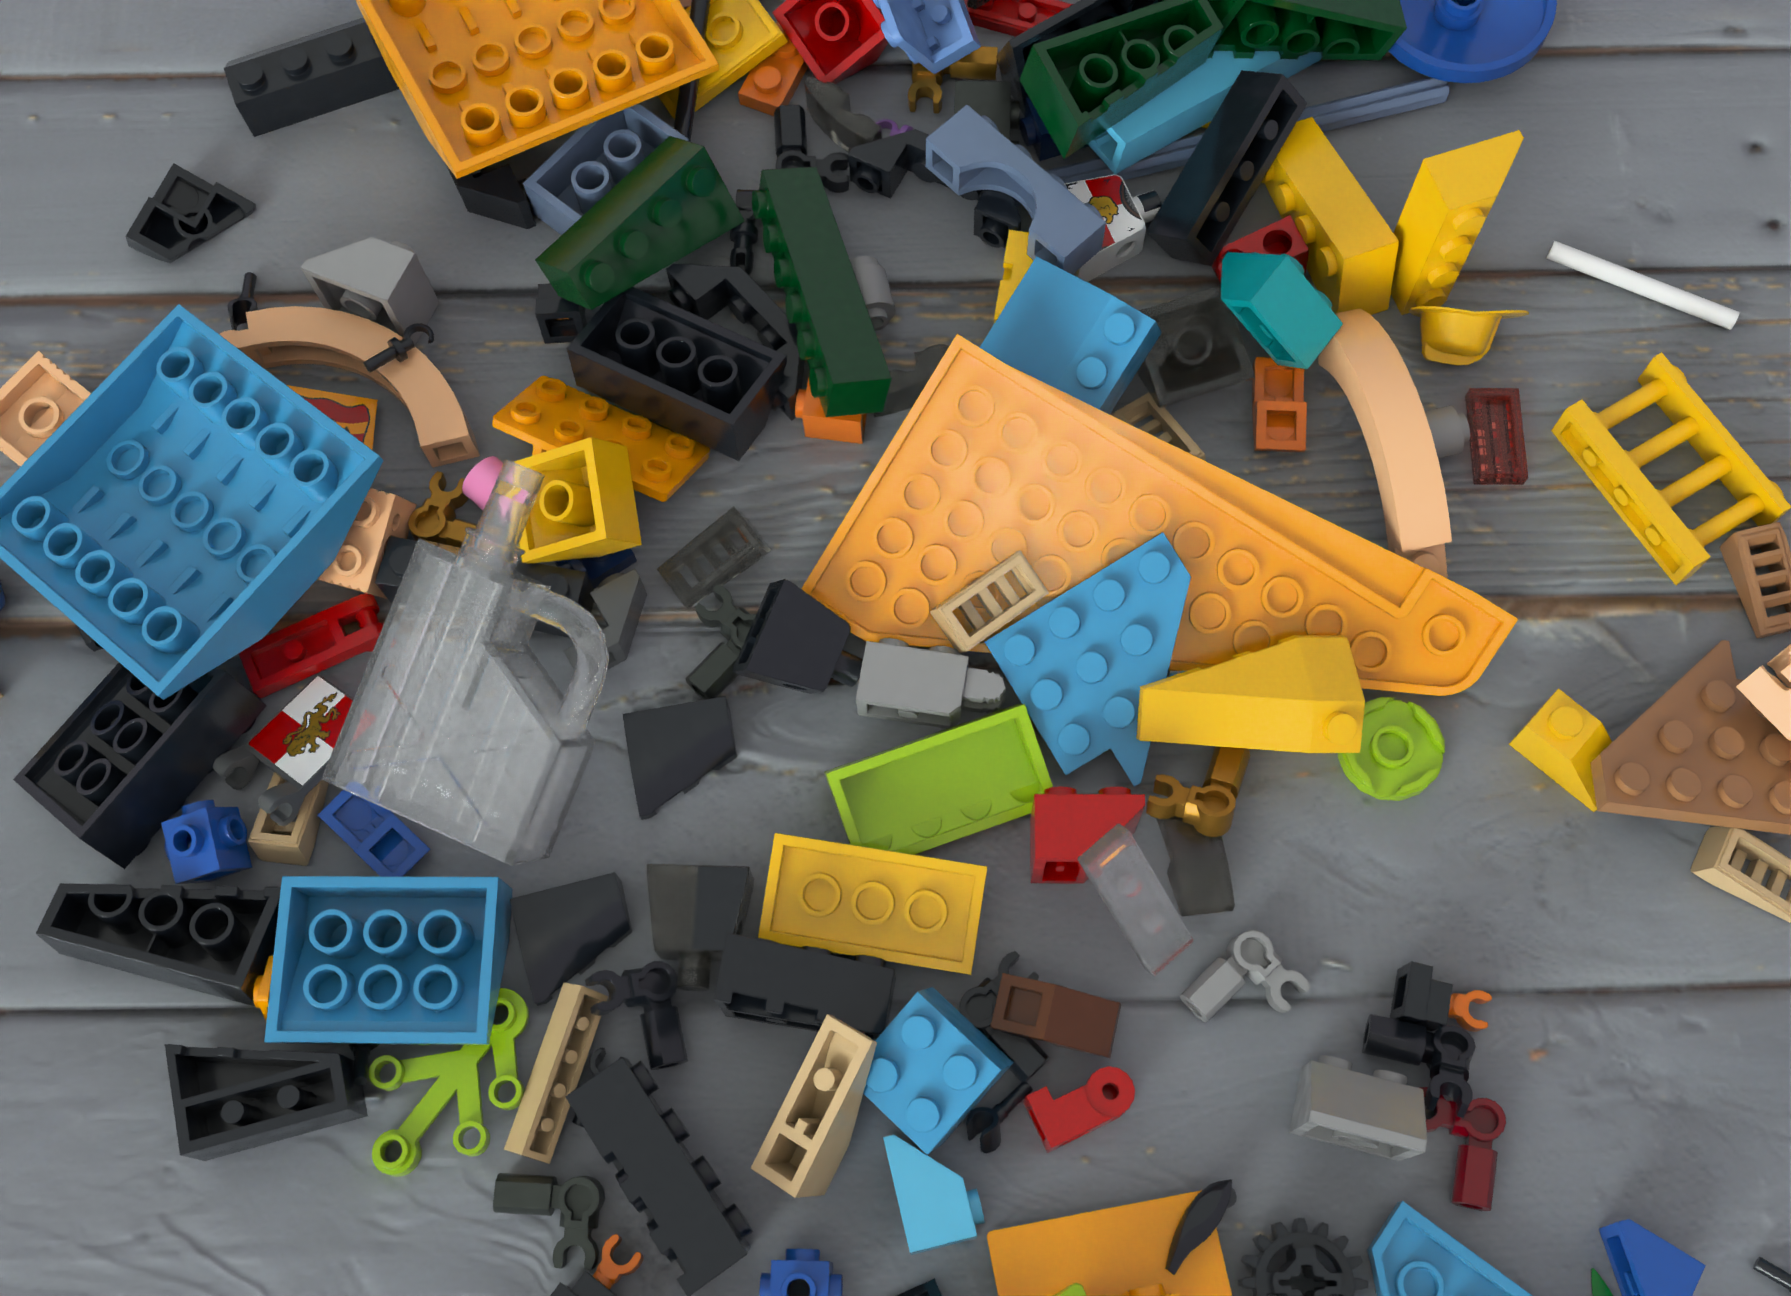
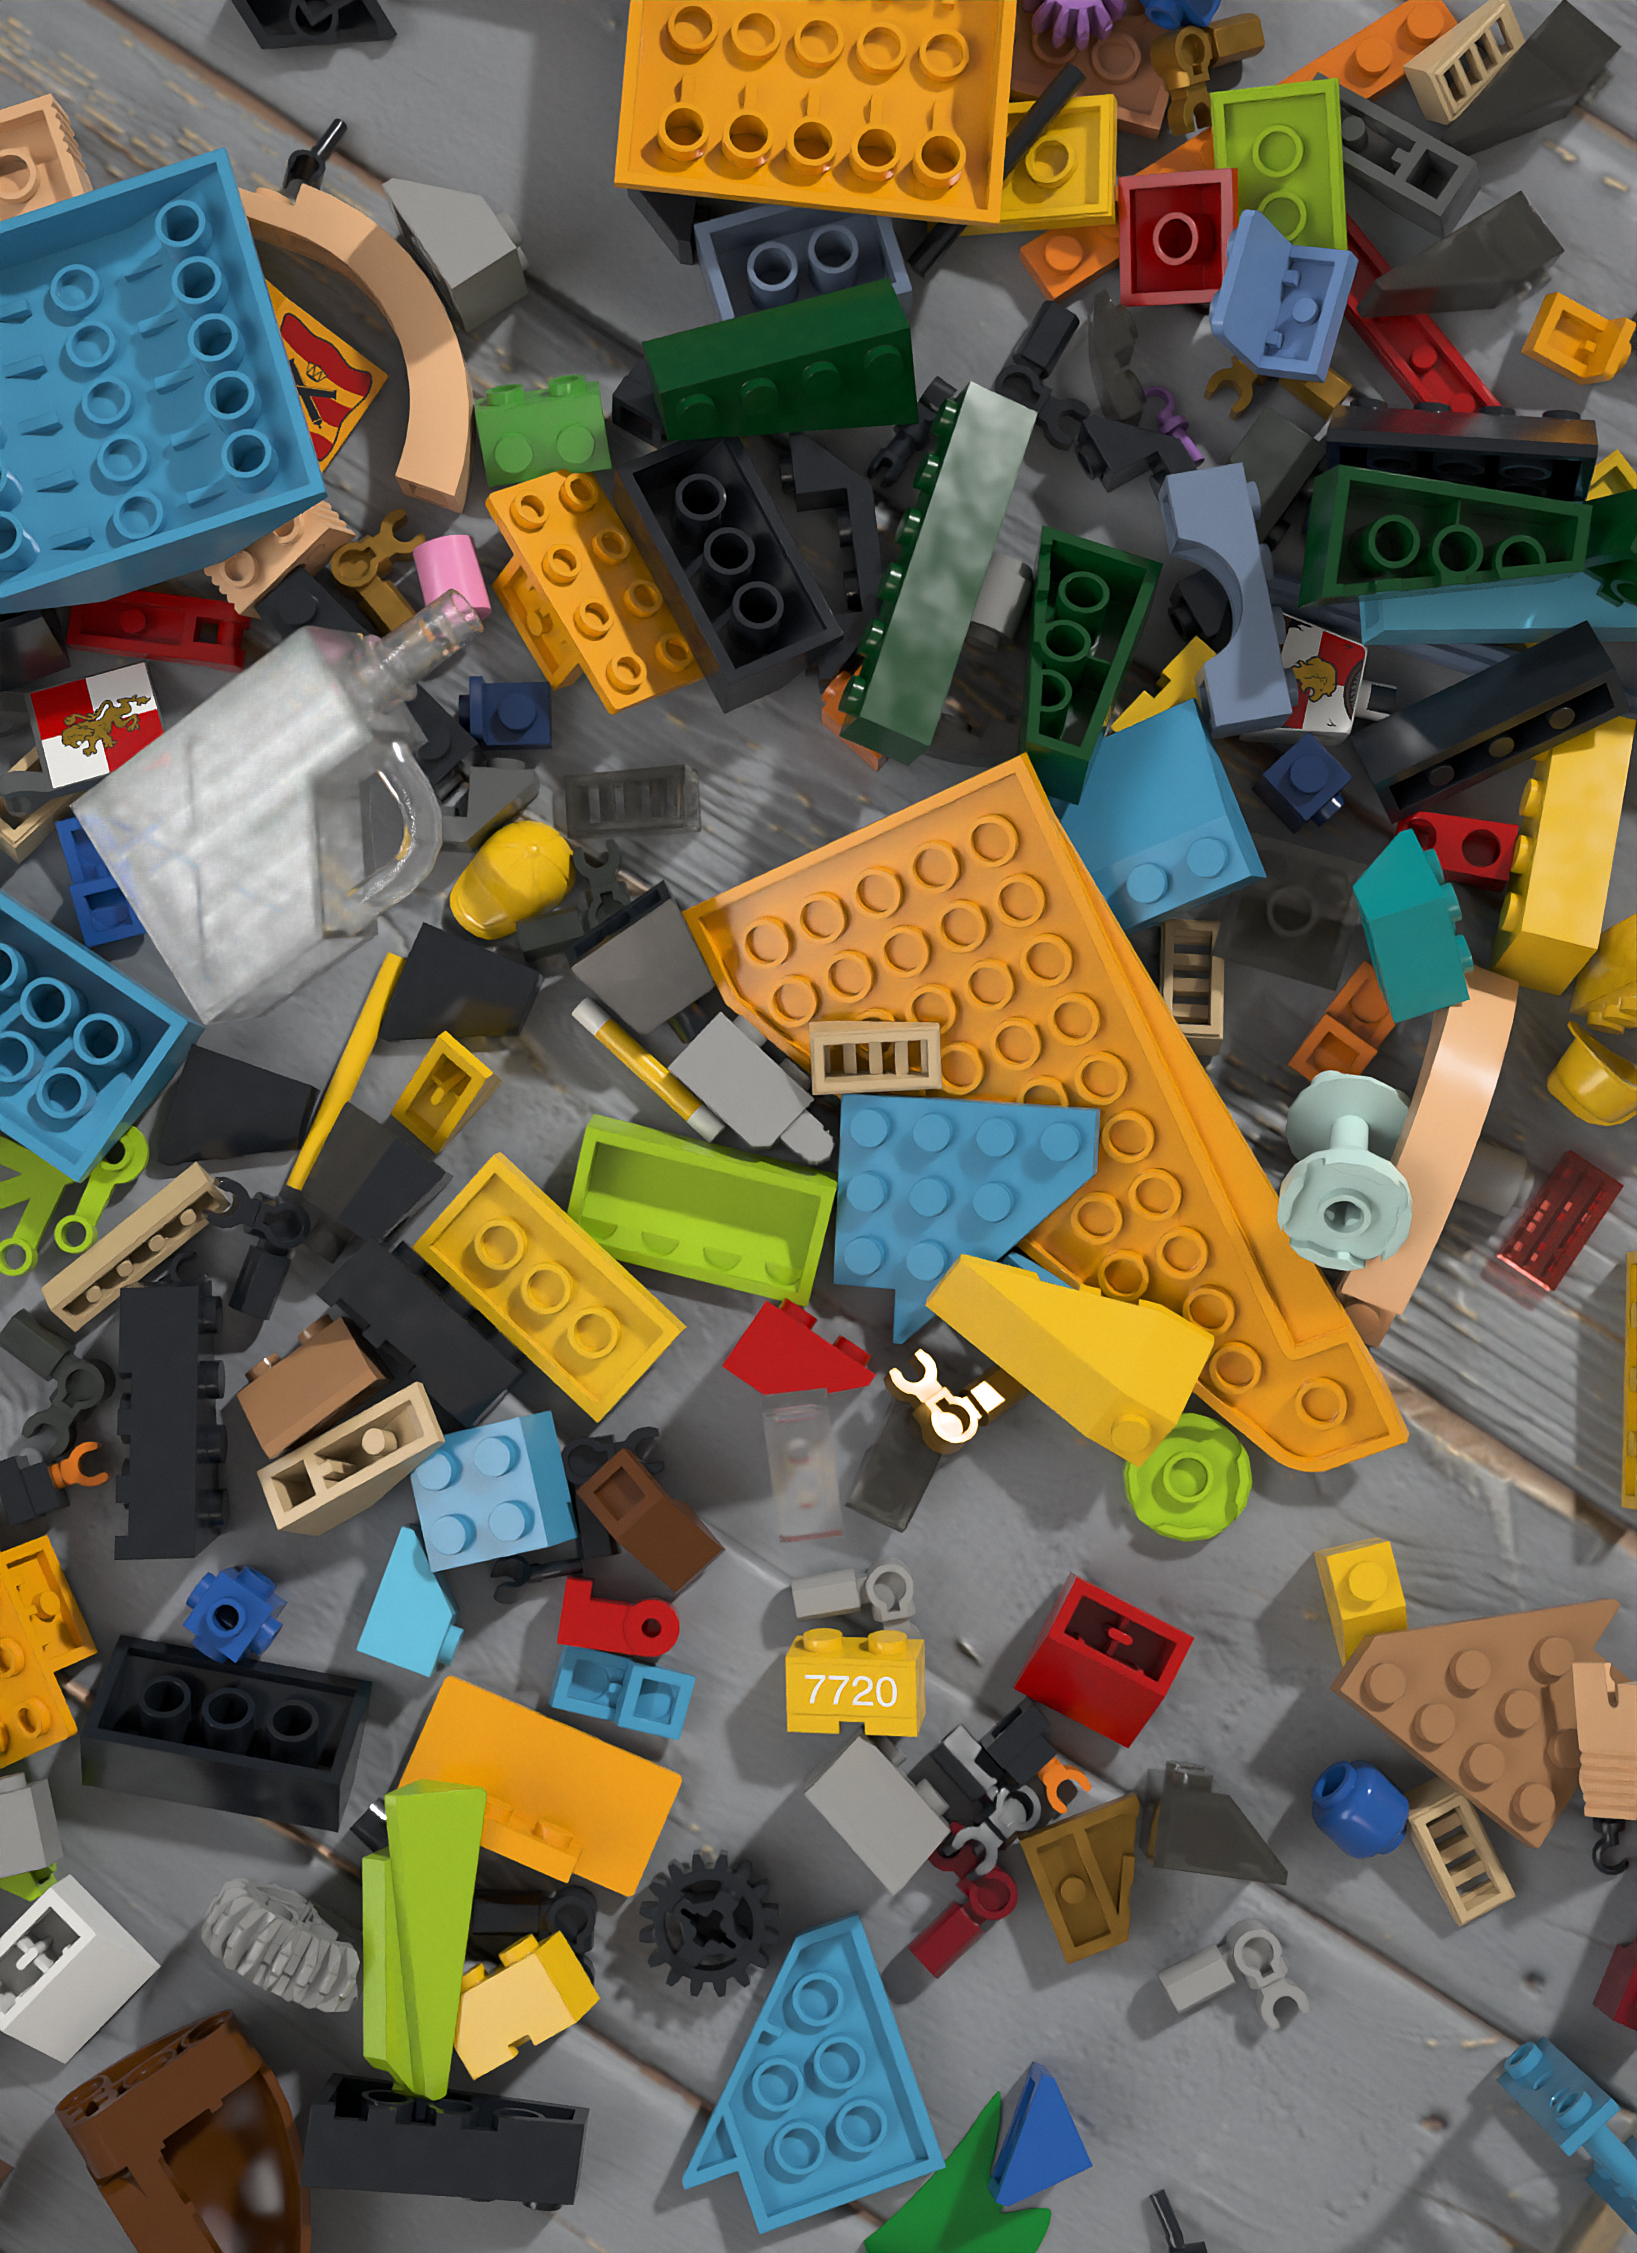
camera: 30 degrees right, 15 degrees up
black hand [364,323,434,373] -> none
yellow slope [508,437,642,564] -> none
black bar [1165,1179,1237,1275] -> none
none -> medium nougat slope [236,1314,396,1459]
none -> yellow bar [286,952,407,1194]
none -> yellow slope [390,1031,503,1155]
none -> yellow piece [450,820,576,940]
none -> bright green bracket [475,374,612,487]
none -> dark azure slope [548,1645,696,1740]
none -> yellow bar [571,996,727,1143]
none -> yellow brick [785,1628,926,1737]
none -> red slope [1012,1572,1194,1749]
none -> pearl gold wing [1018,1792,1140,1965]
none -> dark green wedge [1019,525,1163,805]
none -> clear smoke slope [1139,1760,1288,1885]
none -> light grey bar [1157,1919,1310,2031]
none -> dark blue brick [1251,732,1353,835]
none -> light aqua piece [1277,1070,1413,1271]
none -> blue head [1311,1760,1409,1859]

